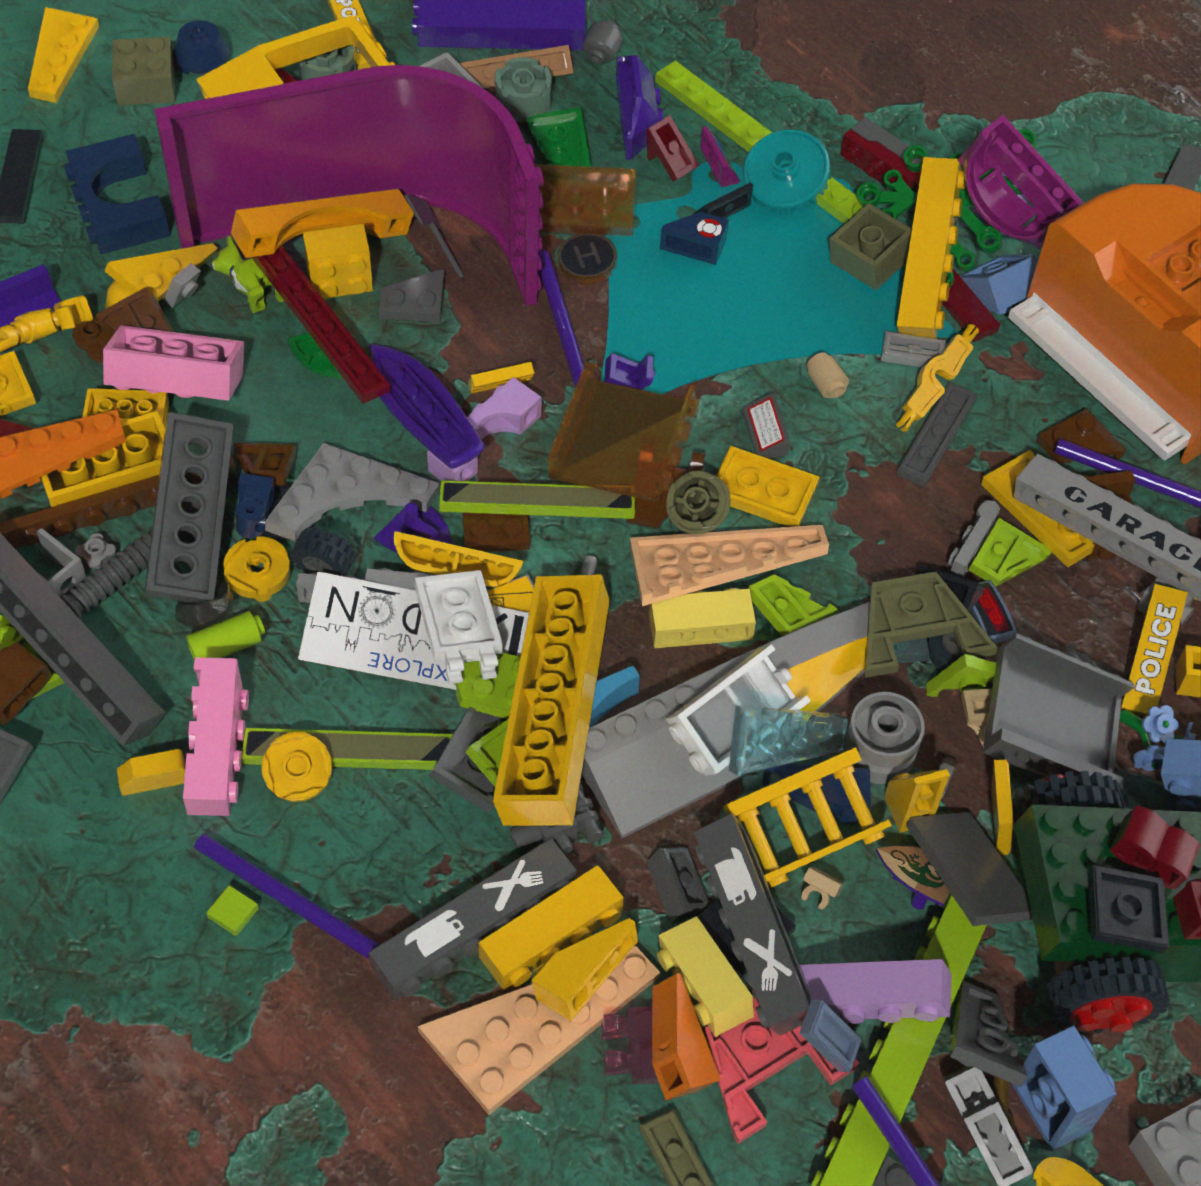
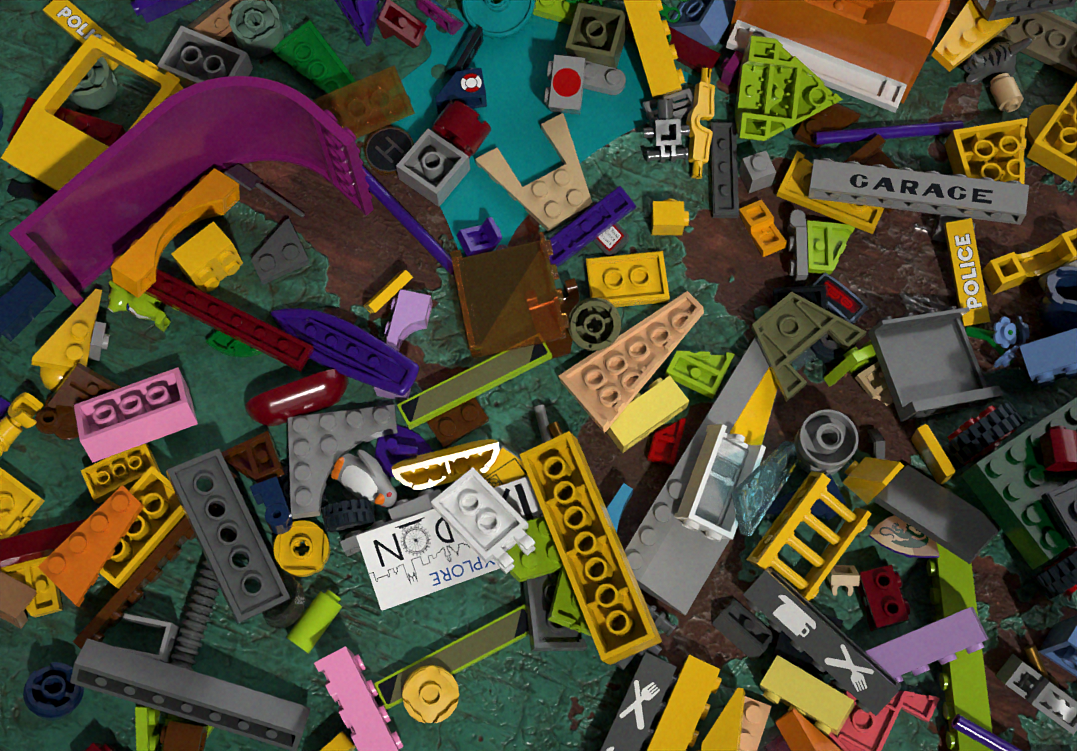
camera: 25 degrees left, 15 degrees up
light grey plate [75,533,116,568] -> none
sand blue tile [799,999,861,1072] -> none
tan brick [806,352,849,399] -> none
dark grey wing [950,981,1028,1087] -> none
none -> dark red brick [245,369,349,426]
none -> animal [331,450,397,507]
none -> light grey brick [396,129,470,207]
none -> dark red brick [431,100,491,158]
none -> tan wing [475,113,592,232]
none -> dark purple plate [539,186,637,270]
none -> light grey brick [544,55,586,115]
none -> light grey plate [563,54,626,95]
none -> dark grey piece [643,99,690,163]
none -> red tile [647,418,686,468]
none -> yellow brick [651,199,689,235]
none -> magenta plate [720,50,744,86]
none -> lime wedge [734,35,843,141]
none -> light grey brick [739,151,776,194]
none -> light orange slope [739,199,786,257]
none -> dark red brick [857,565,910,631]

